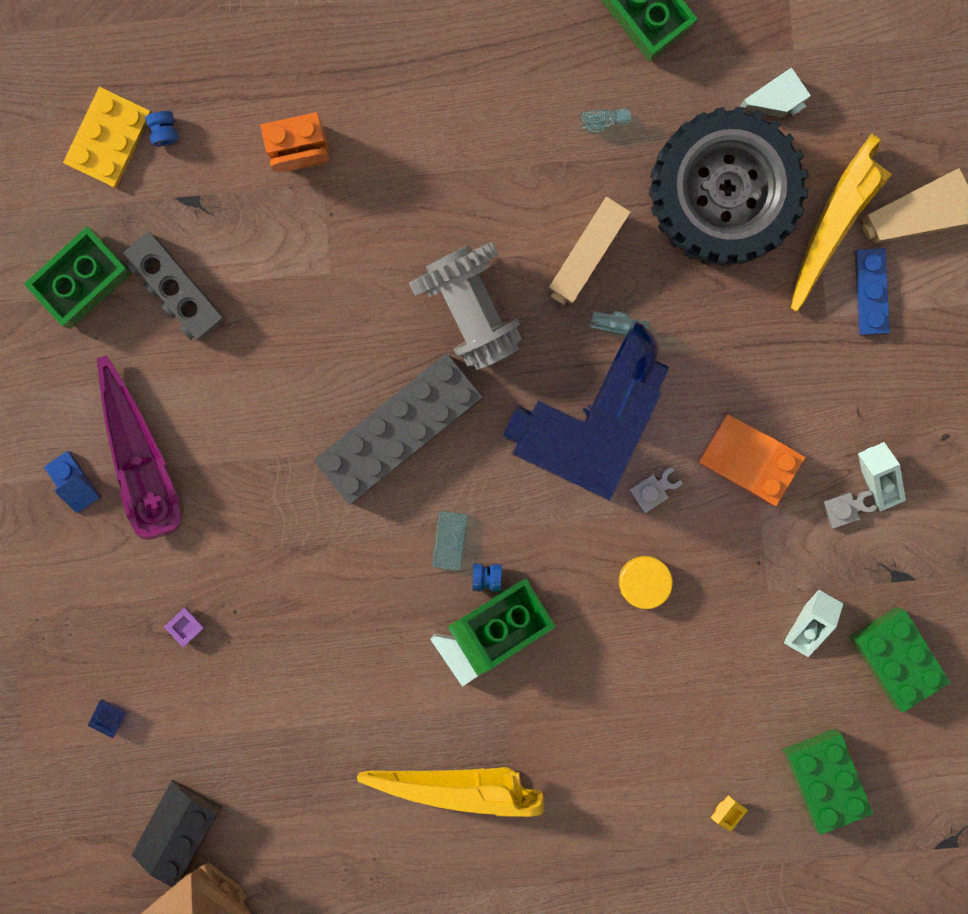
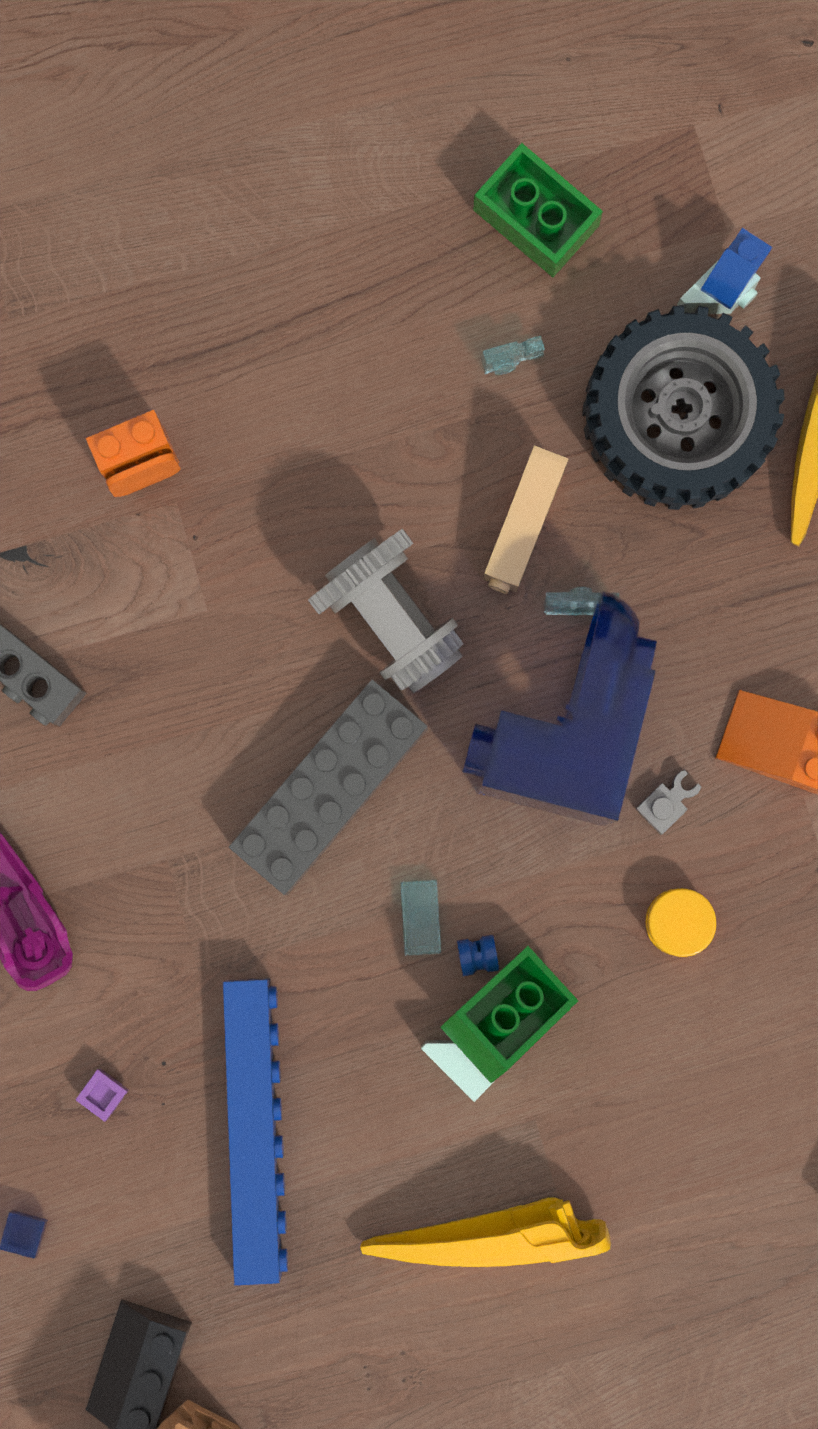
camera: 10 degrees left, 5 degrees down
none -> blue brick [223,978,288,1285]
none -> blue slope [701,228,772,310]

